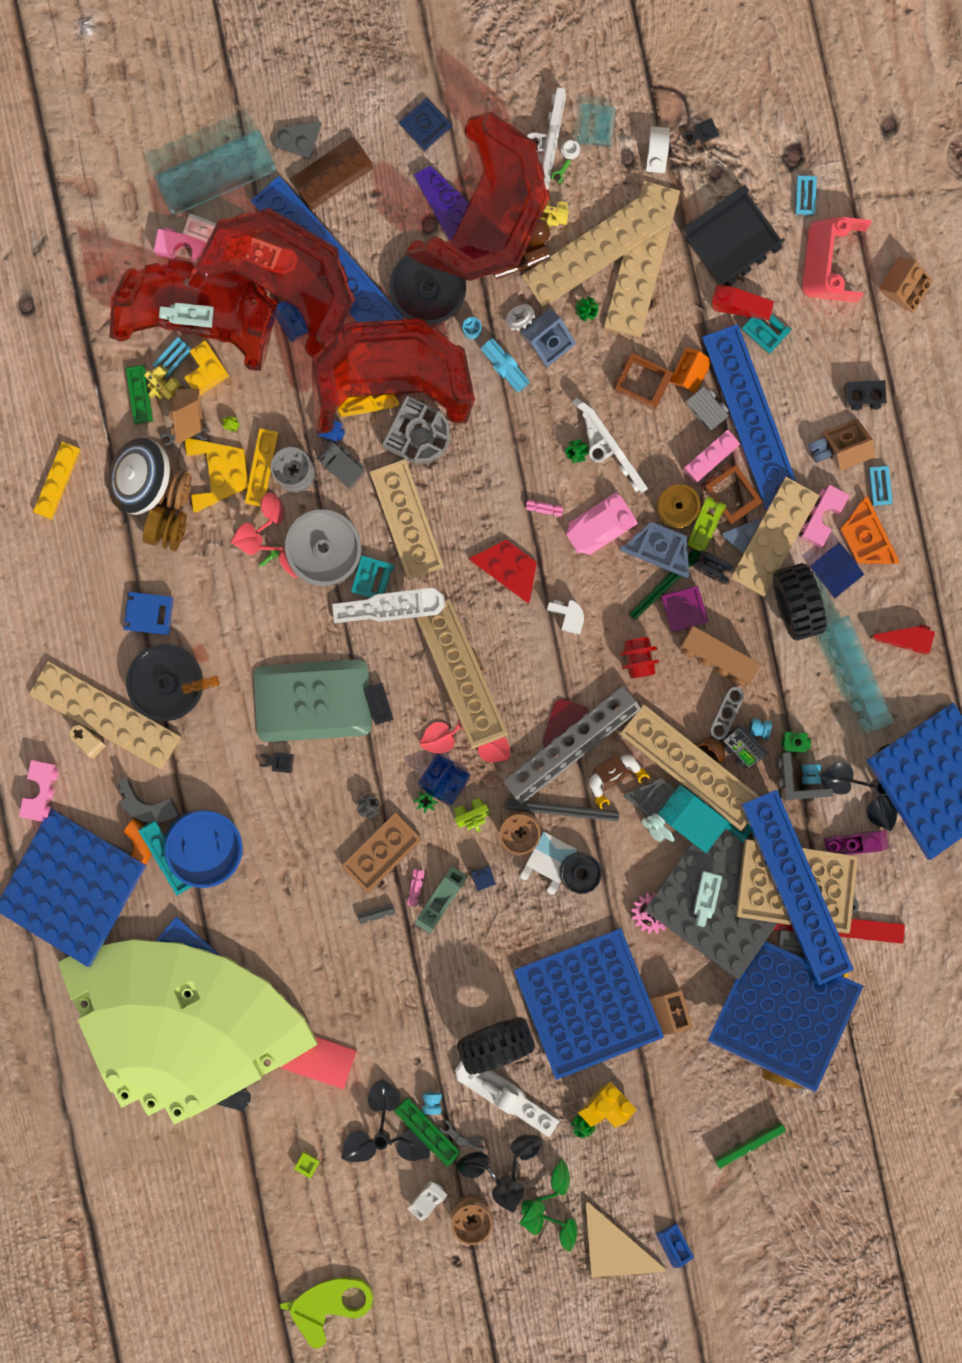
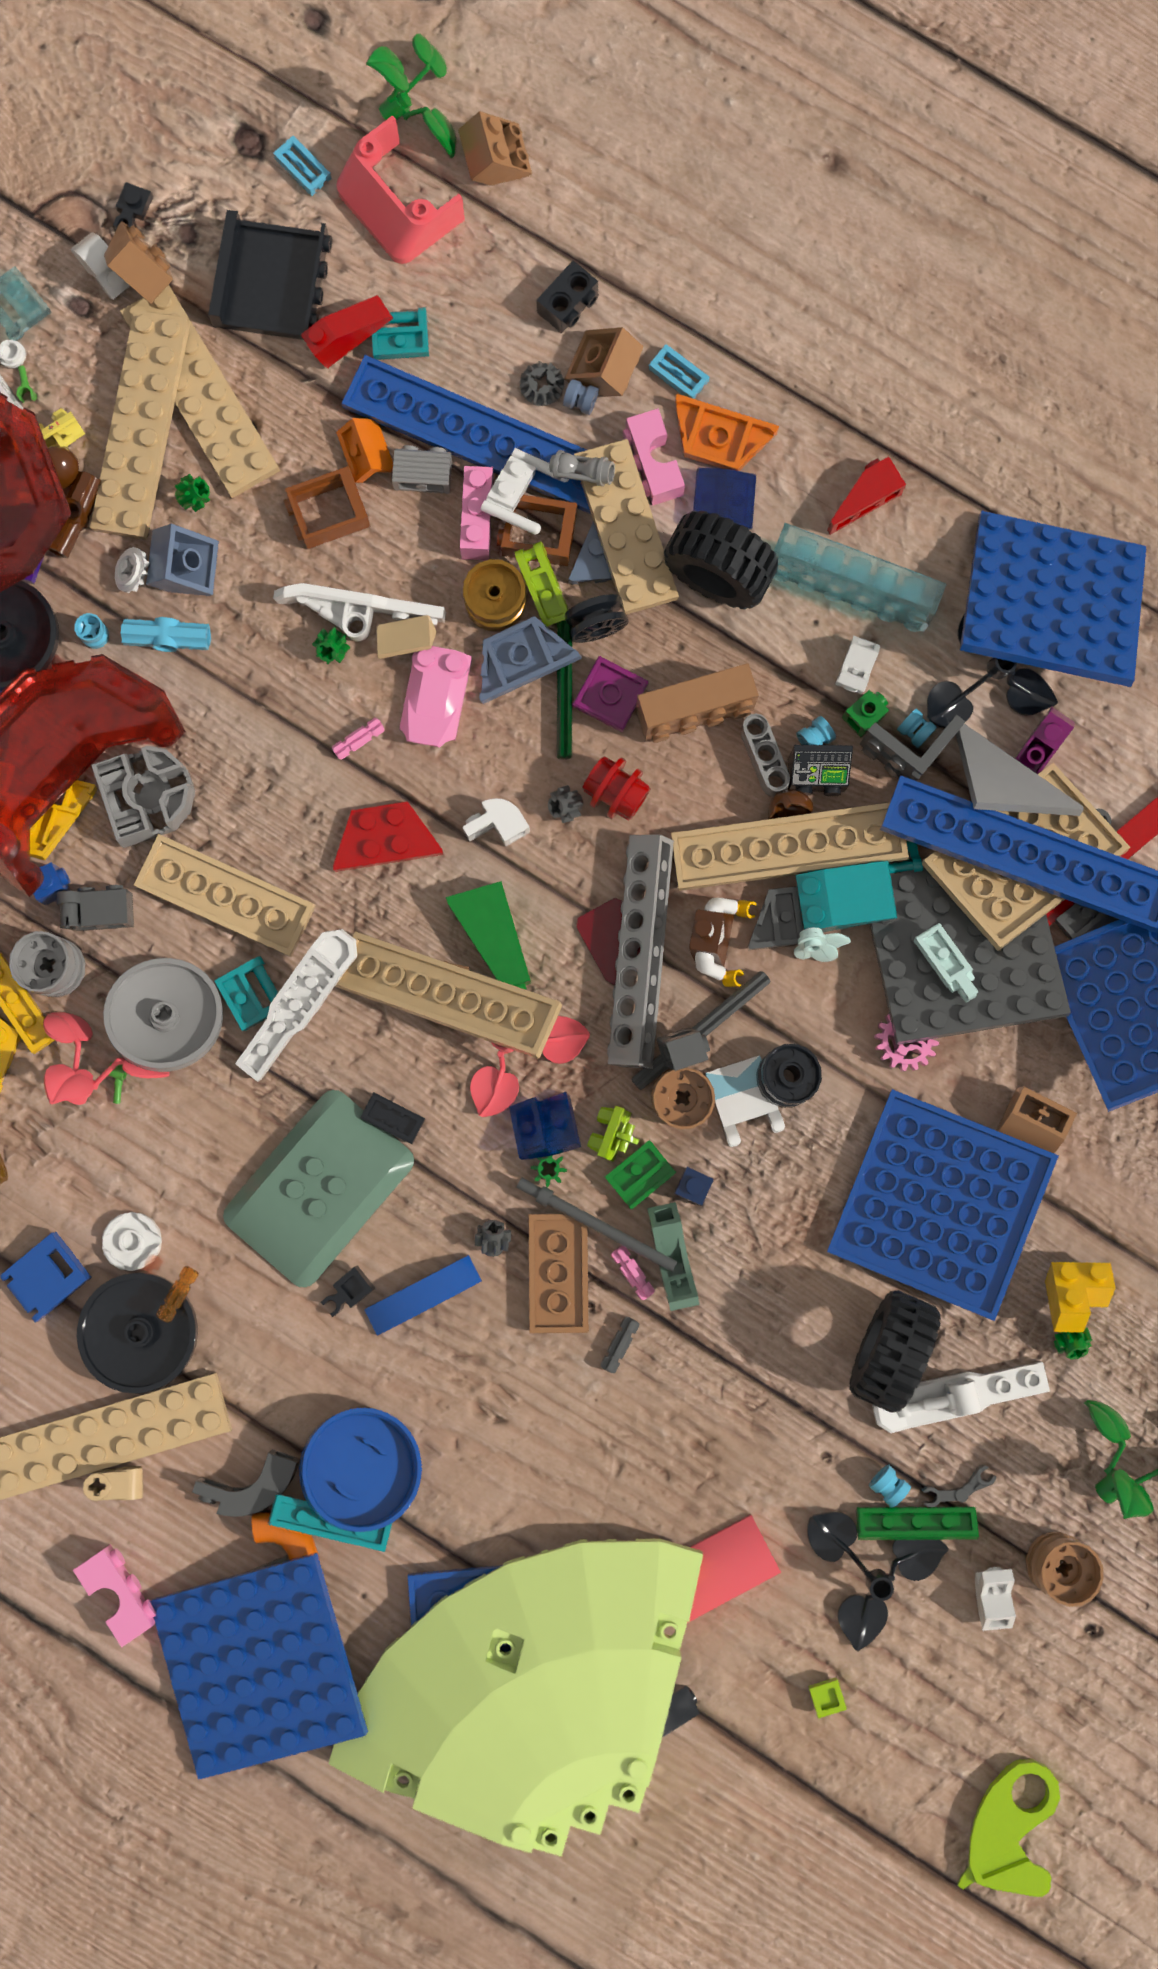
camera: 50 degrees left, 5 degrees down
black plant [456,1135,543,1213] -> none
none -> white tile [102,1212,162,1271]
none -> medium nougat slope [104,221,173,304]
none -> blue slope [364,1255,482,1336]
none -> green plant [366,34,456,159]
none -> tan slope [377,615,436,659]
none -> green slope [446,881,531,990]
none -> white plate [481,448,569,535]
none -> dark grey bar [516,1178,677,1272]
none -> dark grey gear [520,361,564,406]
none -> dark grey gear [548,785,583,823]
none -> light grey piece [549,450,615,487]
none -> green plate [605,1140,677,1210]
none -> dark grey brick [656,1028,710,1071]
none -> white brick [835,636,880,694]
none -> light grey tile [956,724,1084,816]

